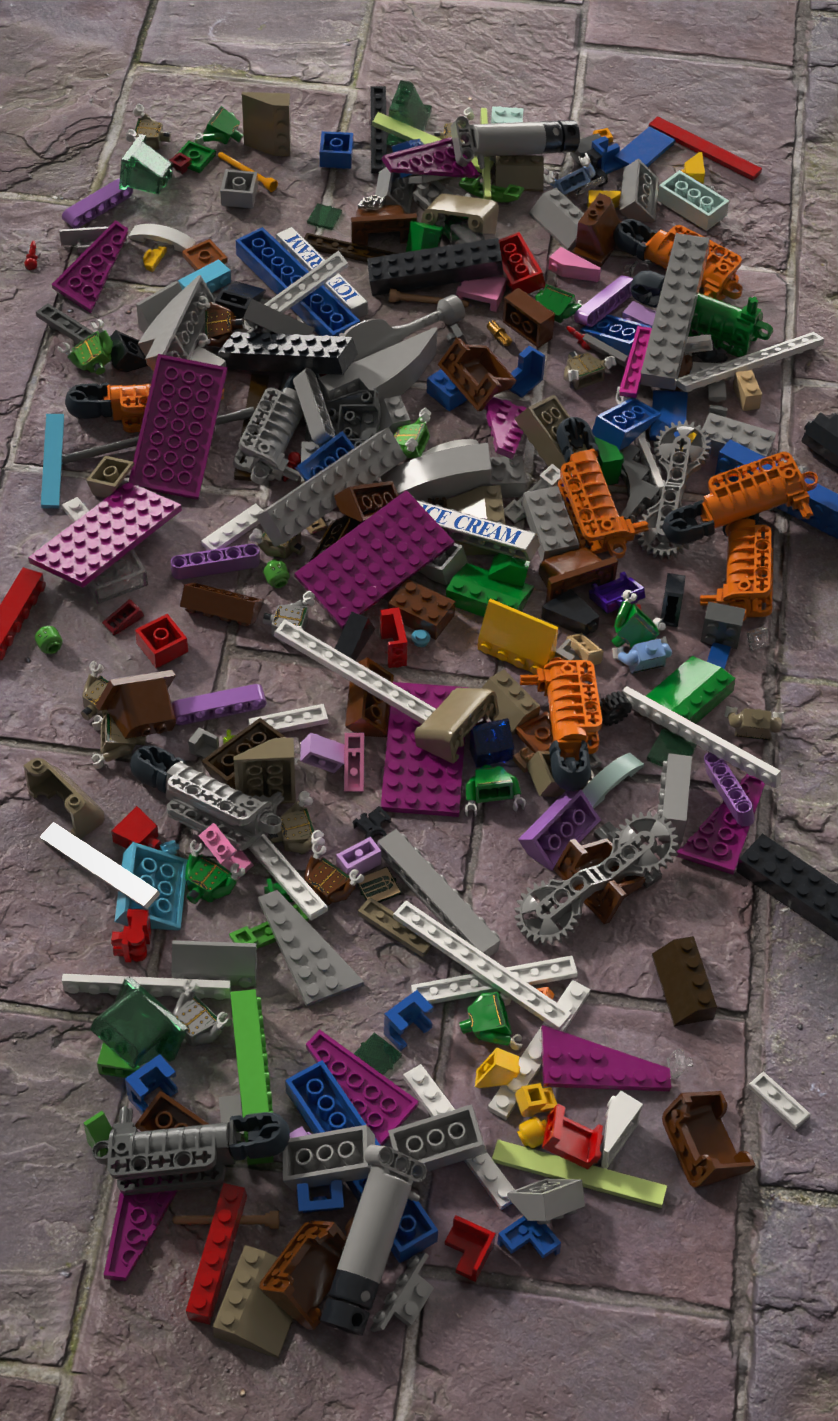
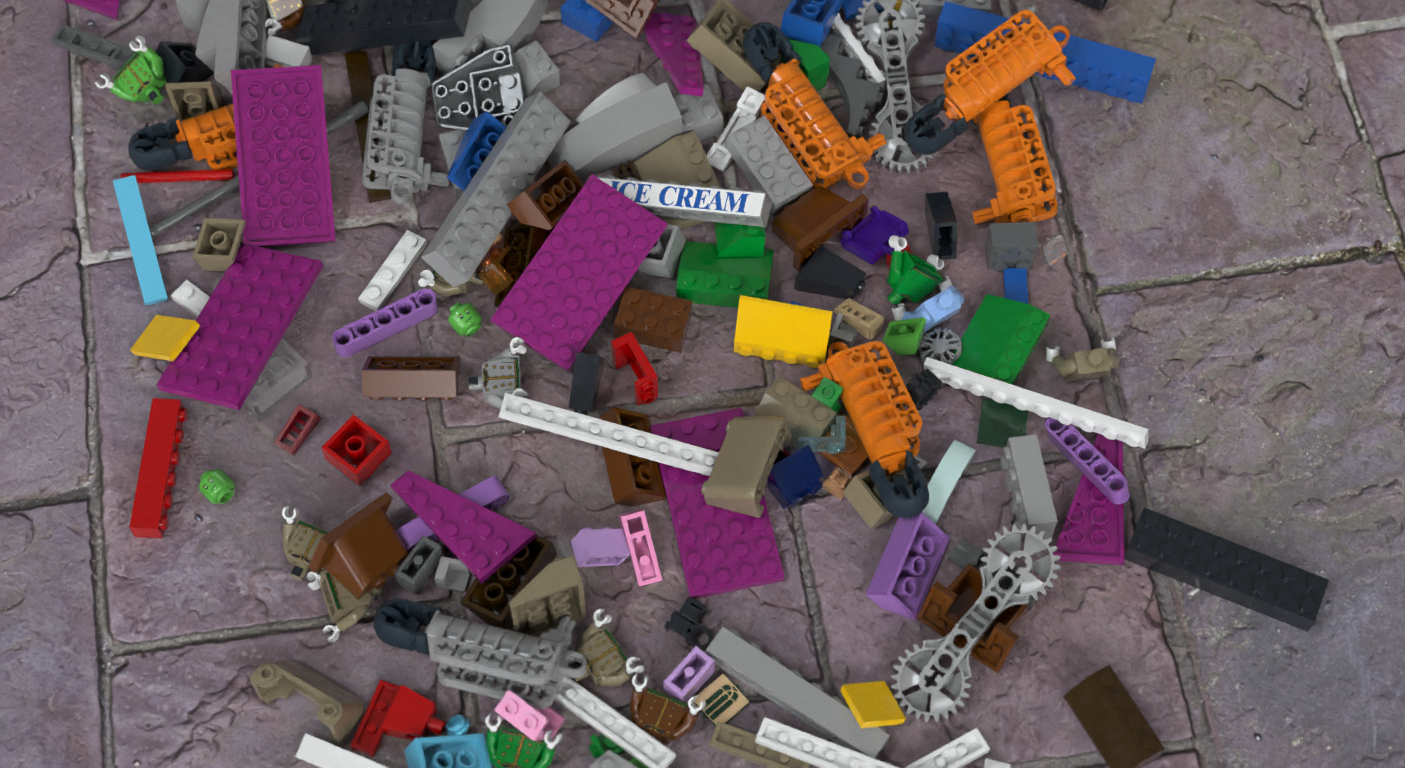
camera: 15 degrees left, 10 degrees up
white plate [249,704,328,733] -> none
red bar [283,452,301,481] -> none
light grey beam [293,368,335,446] -> none
bright green torso [394,408,431,459] -> none
medium azure plate [411,629,430,647] -> none
green torso [465,765,526,817] -> none
none -> red piece [121,169,234,183]
none -> yellow tile [130,315,200,361]
none -> dark tan slope [166,82,224,124]
none -> red tile [350,679,400,757]
none -> magenta wing [390,470,537,583]
none -> dark grey brick [394,536,443,595]
none -> clear orange bracket [478,245,514,295]
none -> clear light blue bracket [797,416,846,454]
none -> green bracket [812,377,844,413]
none -> yellow tile [840,681,906,728]
none -> bright green slope [882,317,926,356]
none -> light grey wheel [919,328,962,365]

